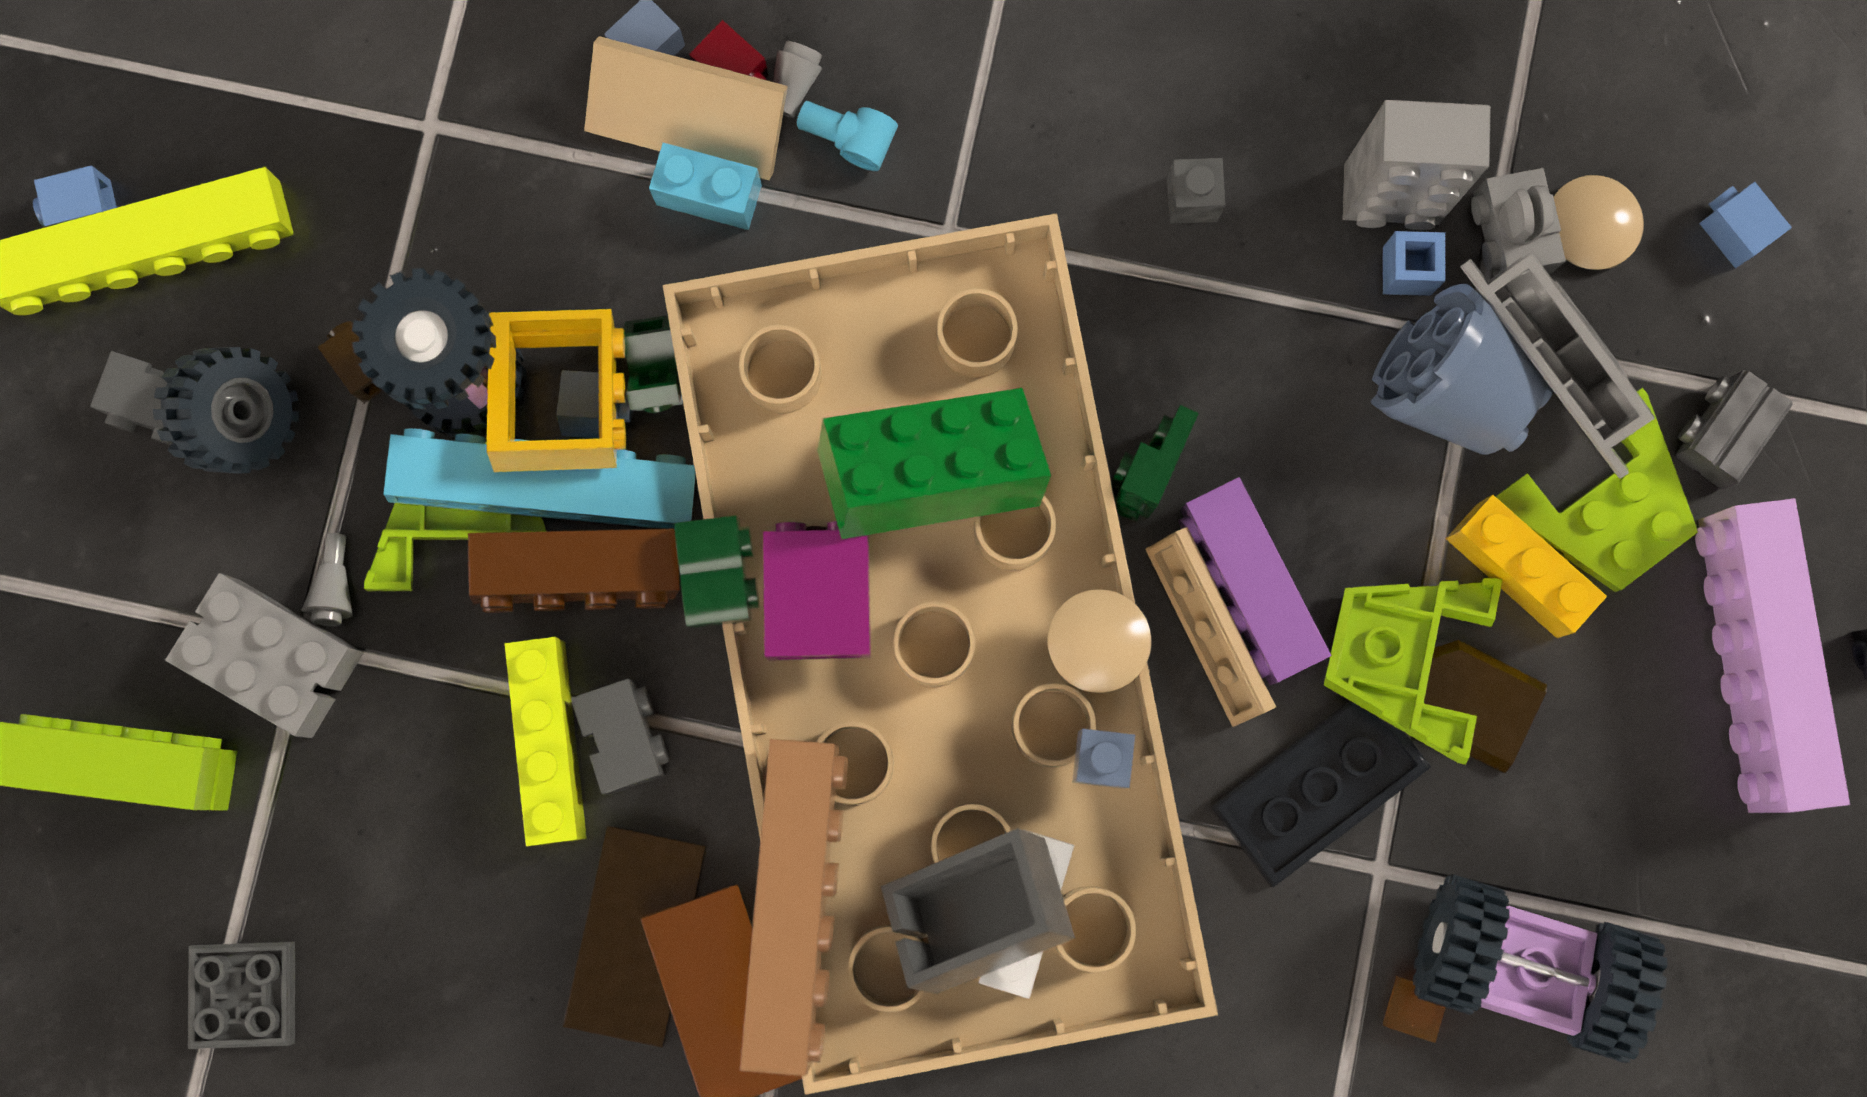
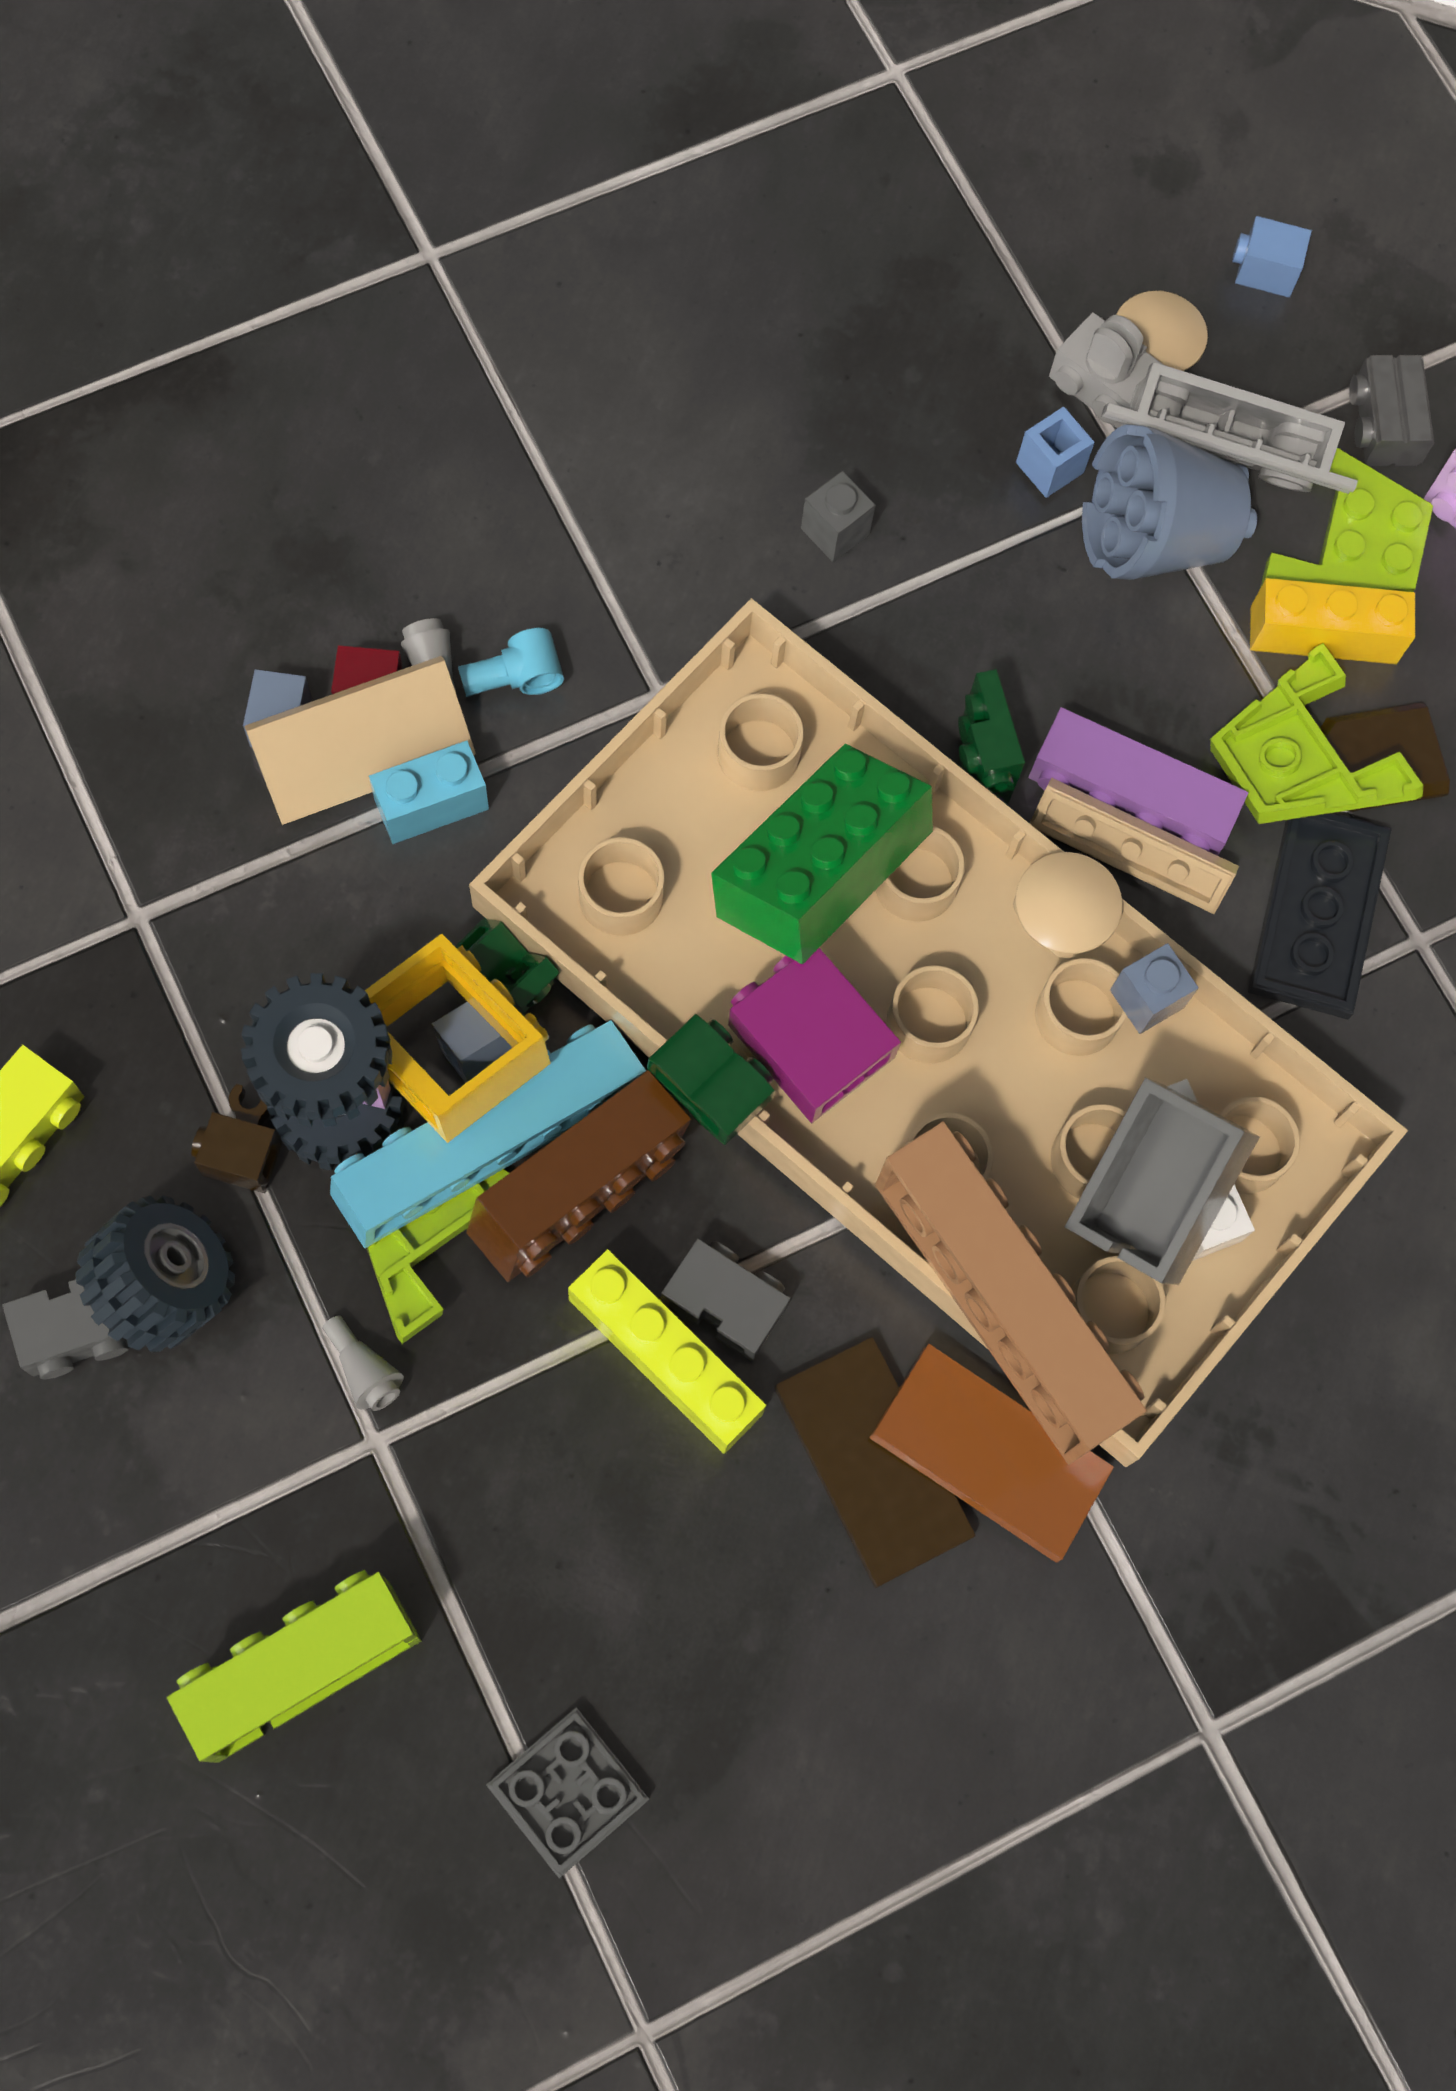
camera: 45 degrees left, 10 degrees down
light grey piece [165,573,364,738] -> none
light grey brick [1343,100,1490,230] -> none

